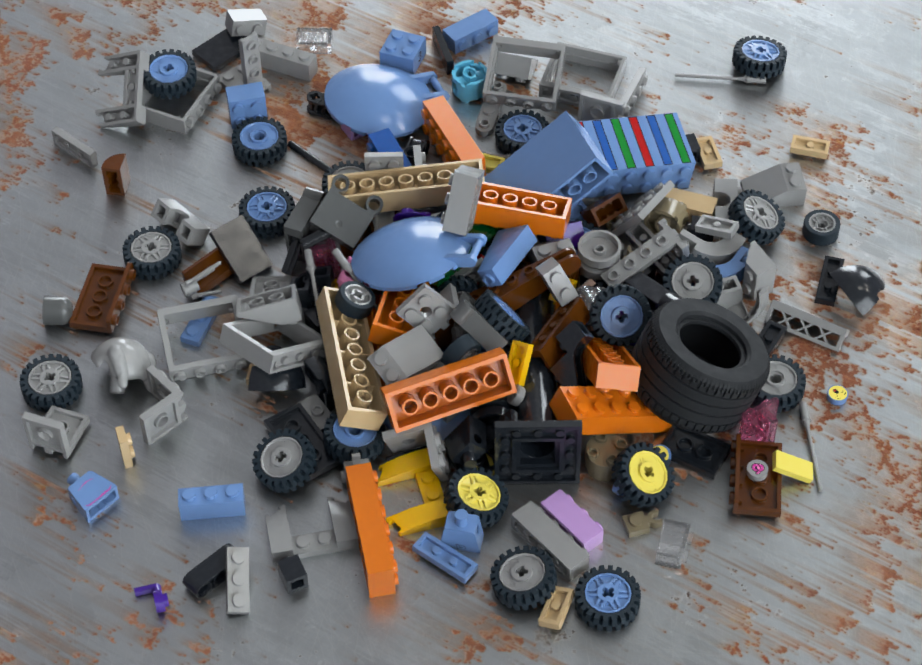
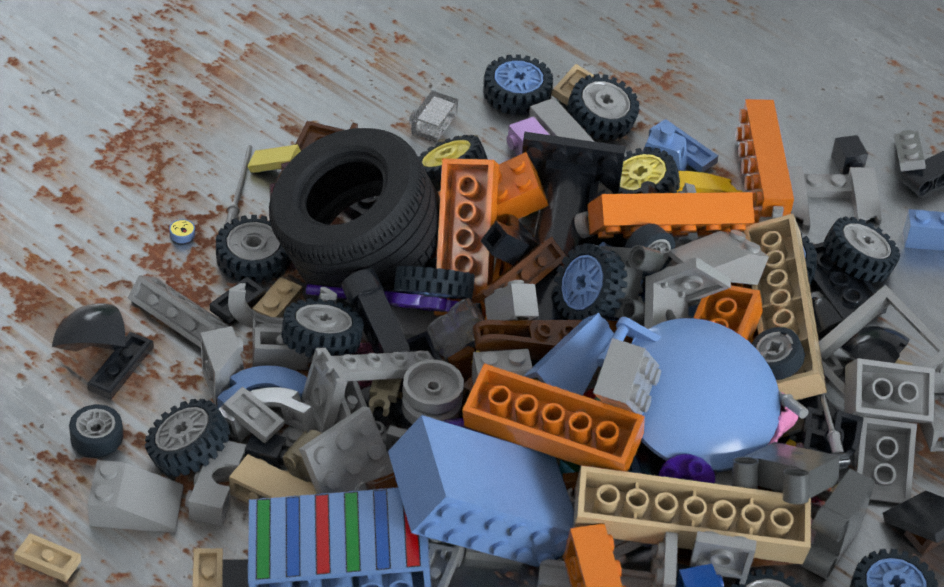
camera: 175 degrees left, 5 degrees down
yellow plate [508,340,534,386] -> none

